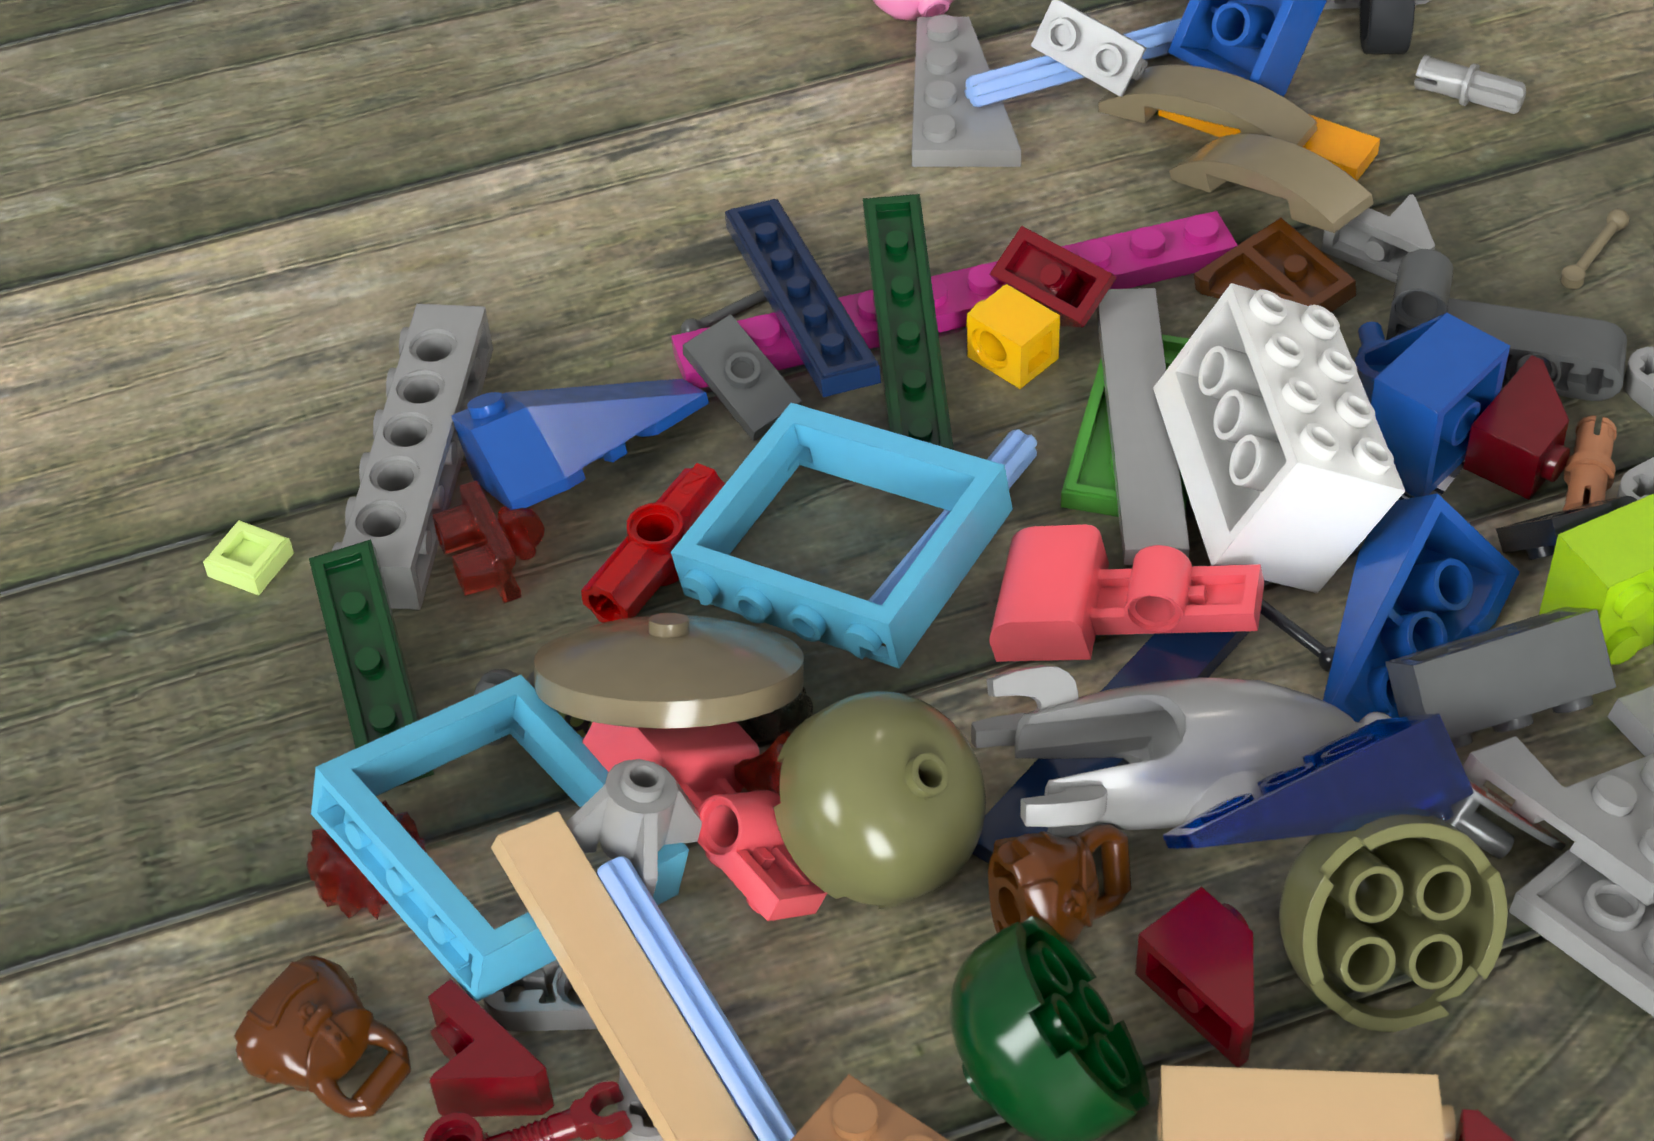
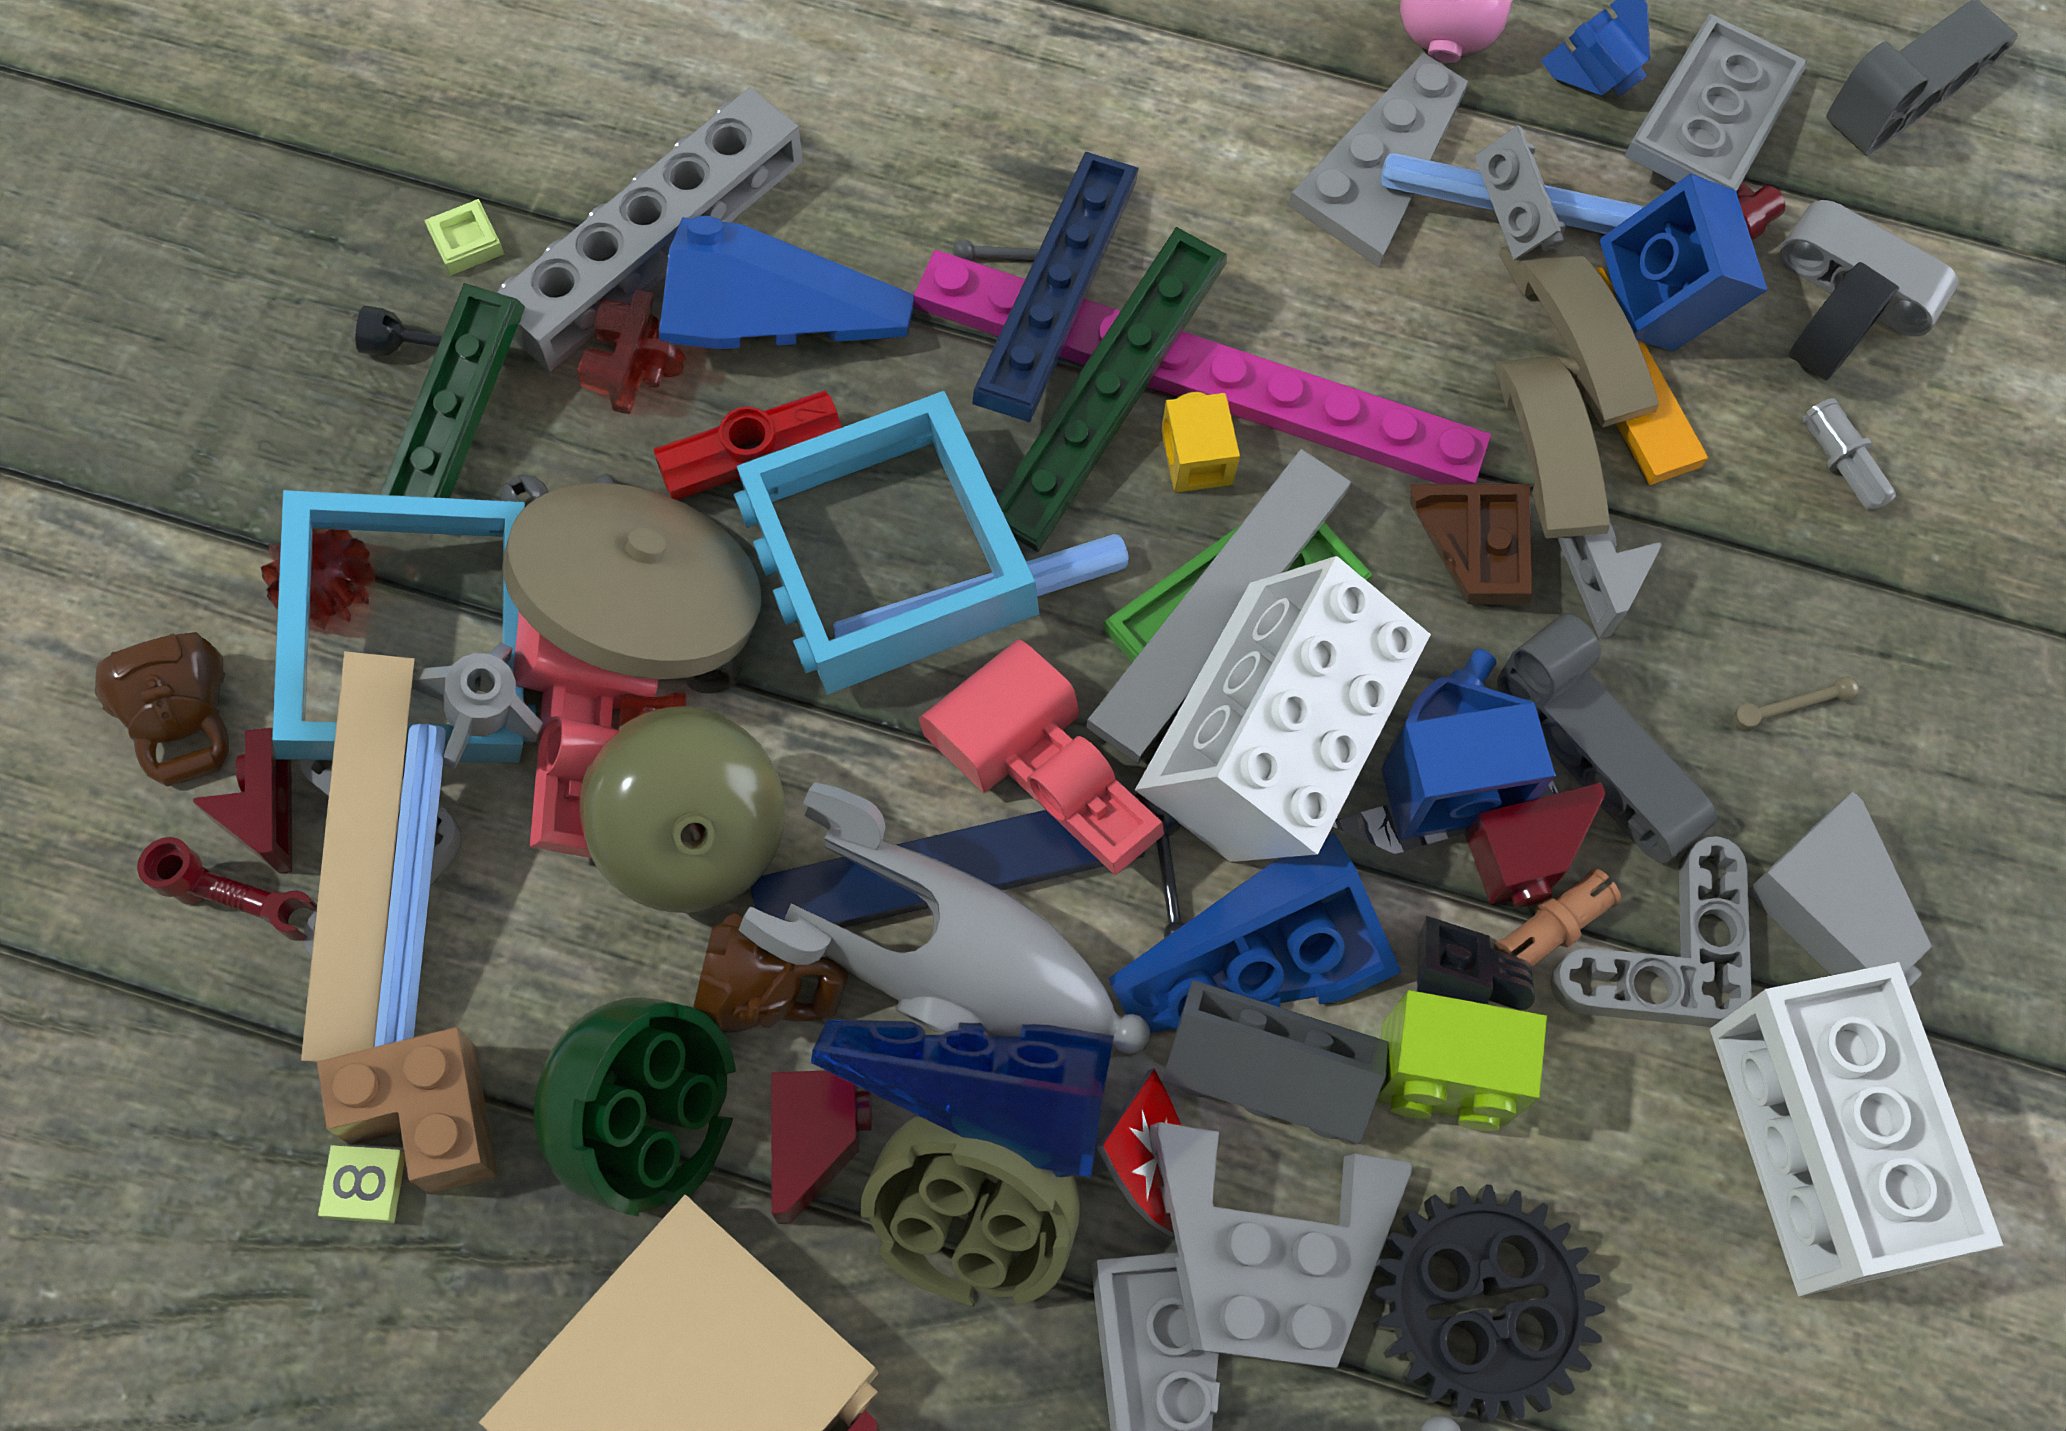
camera: 30 degrees right, 20 degrees up
dark grey plate [683,314,802,441] -> none
dark red slope [990,226,1116,328] -> none
none -> black hinge [355,305,442,356]

